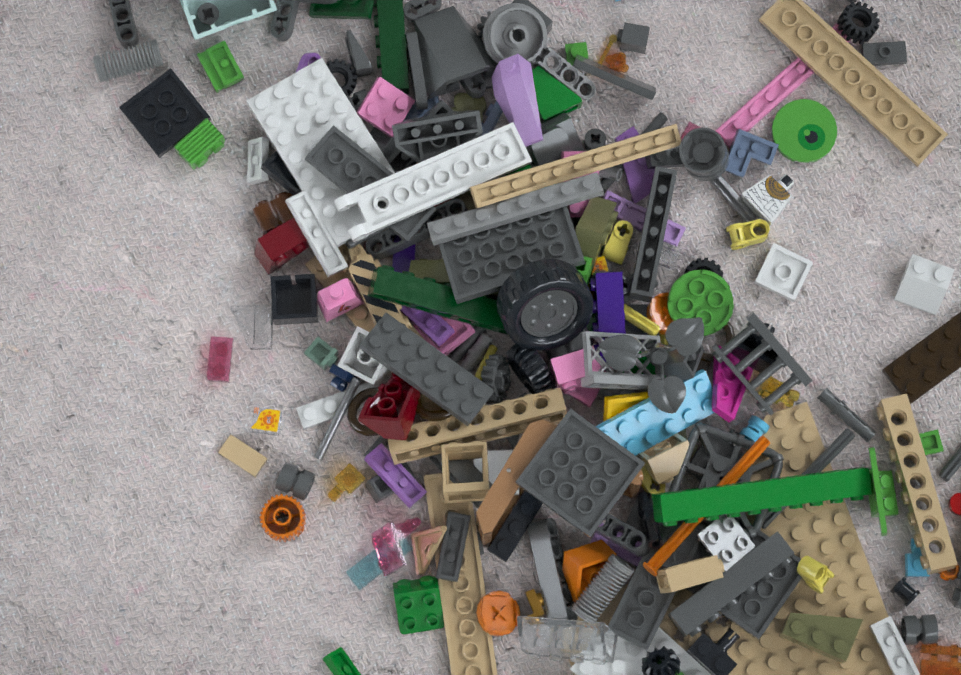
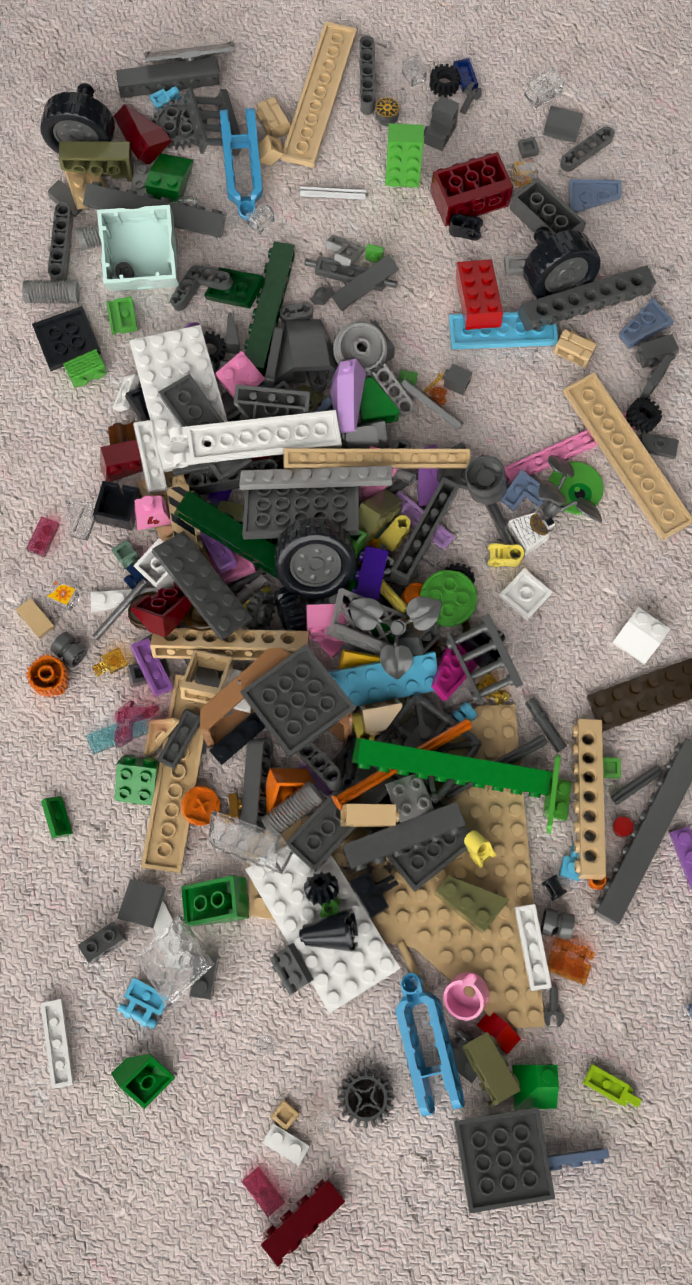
camera: 15 degrees right, 5 degrees down
none -> dark grey plant [538,455,602,524]

